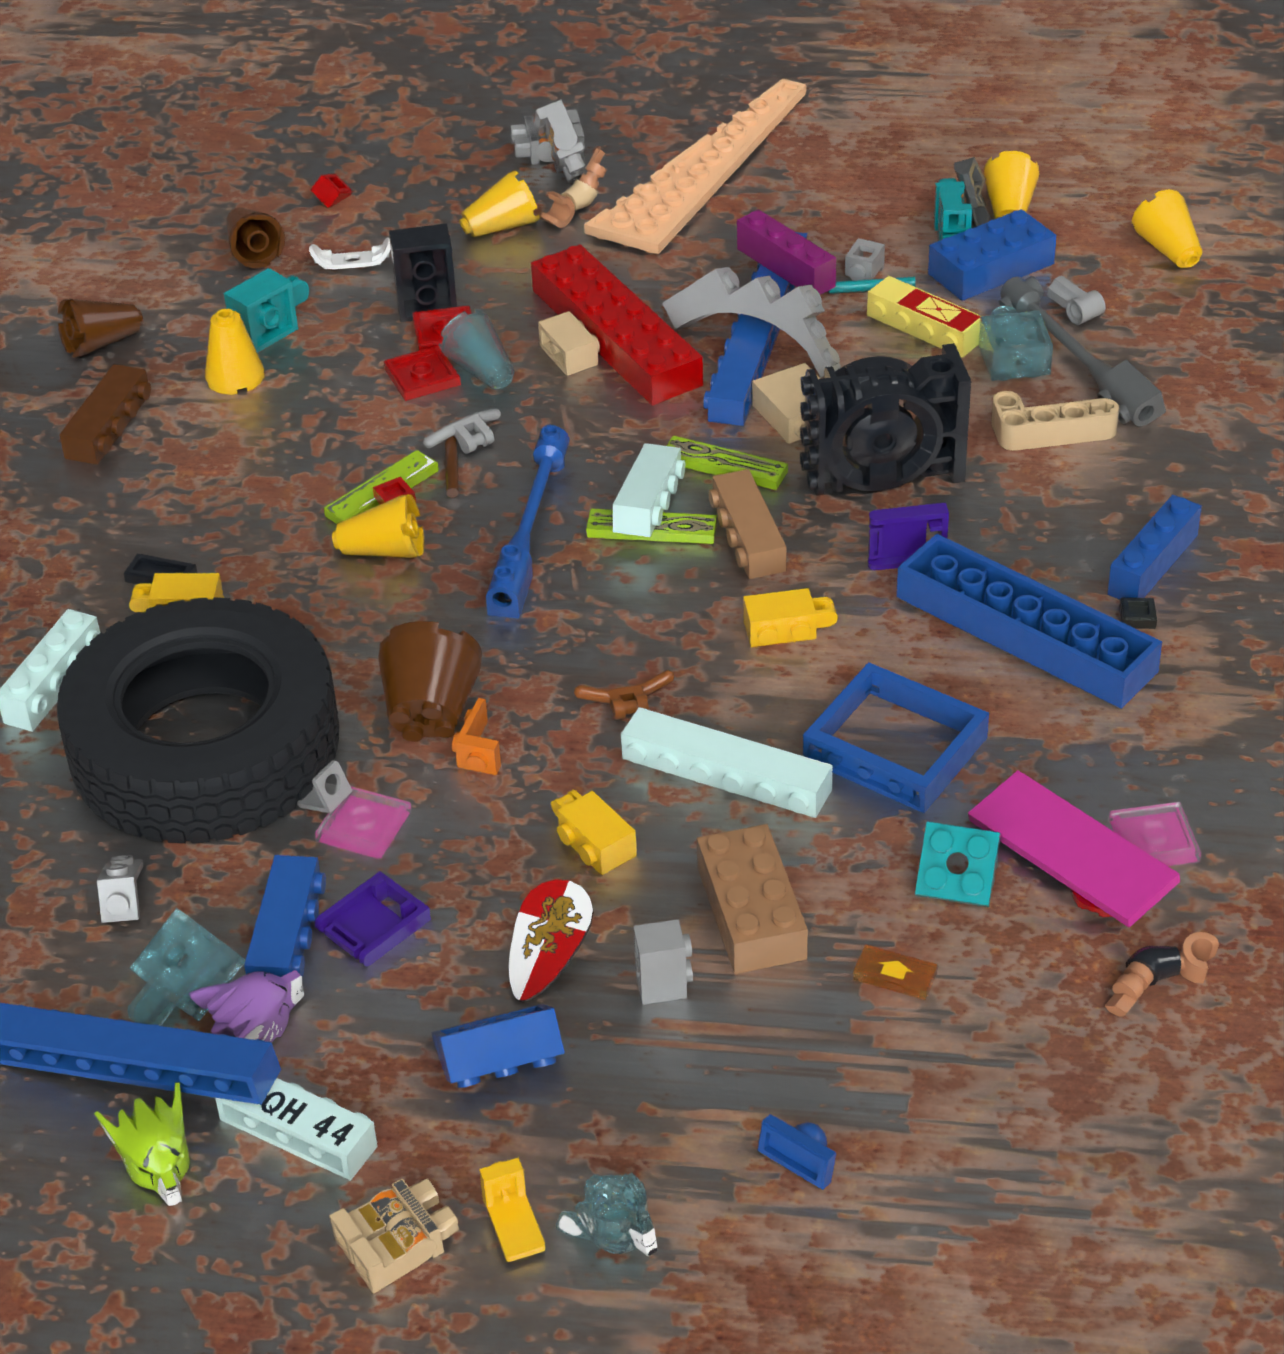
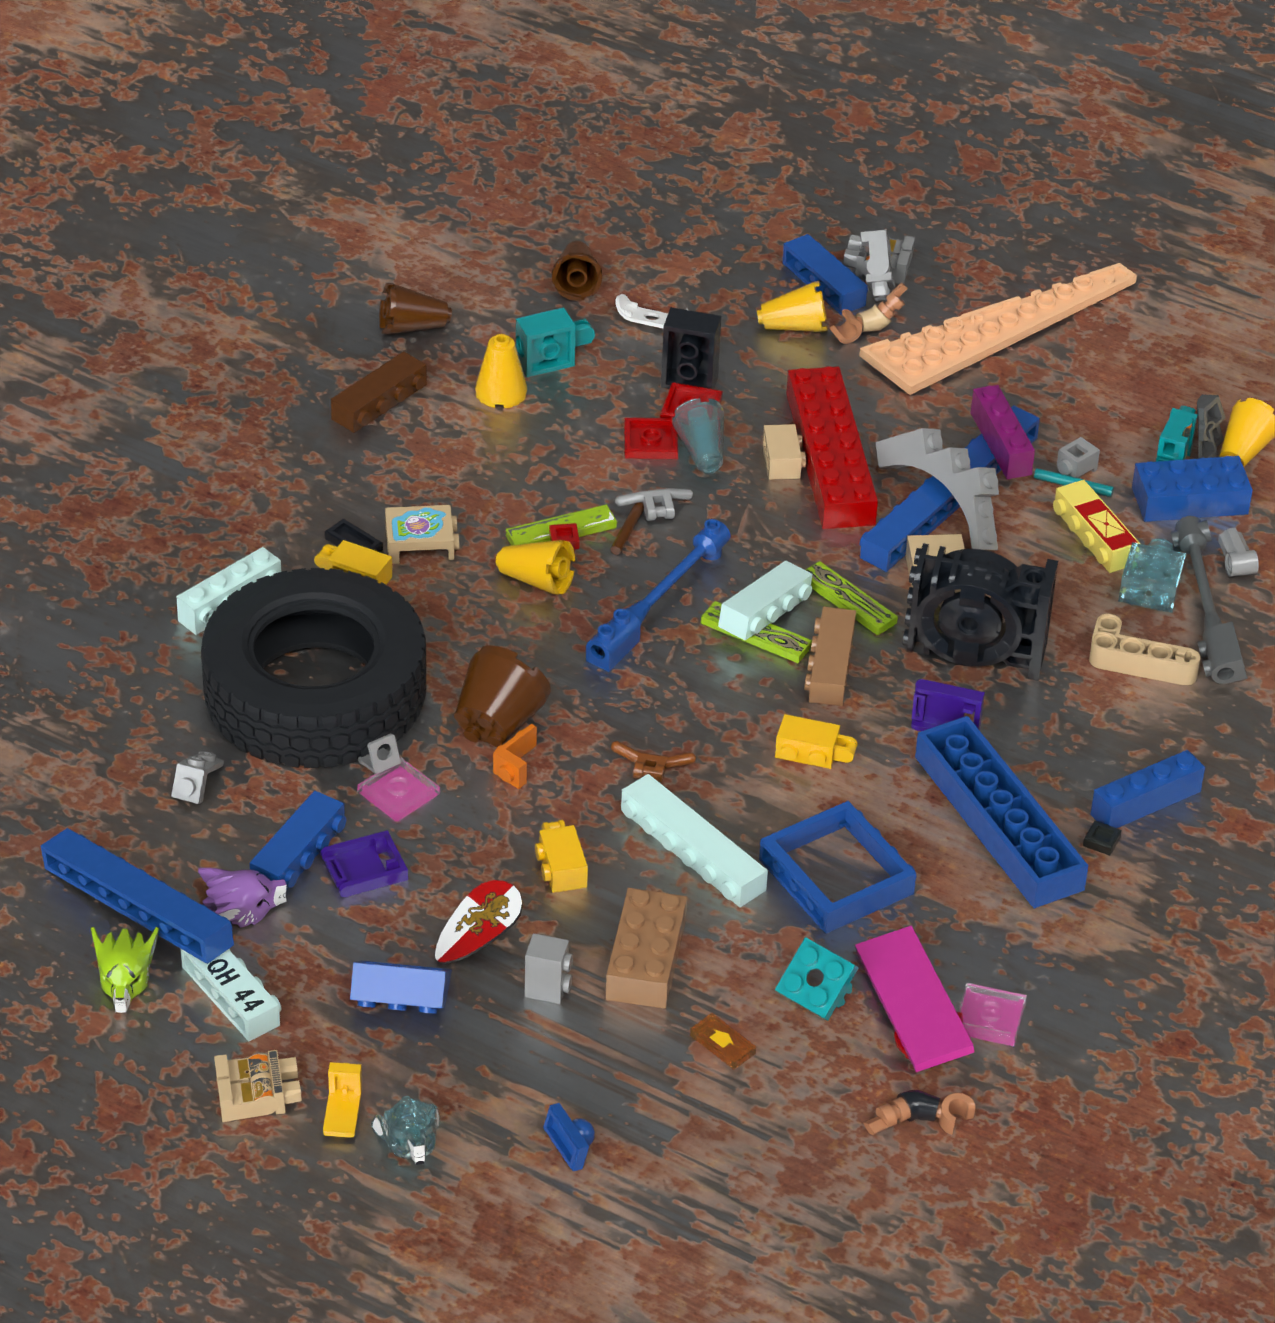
camera: 20 degrees right, 0 degrees up
clear light blue brick [127,908,246,1026] -> none
red slope [310,174,353,208] -> none
none -> panel [385,505,459,564]
none -> blue brick [782,234,868,315]

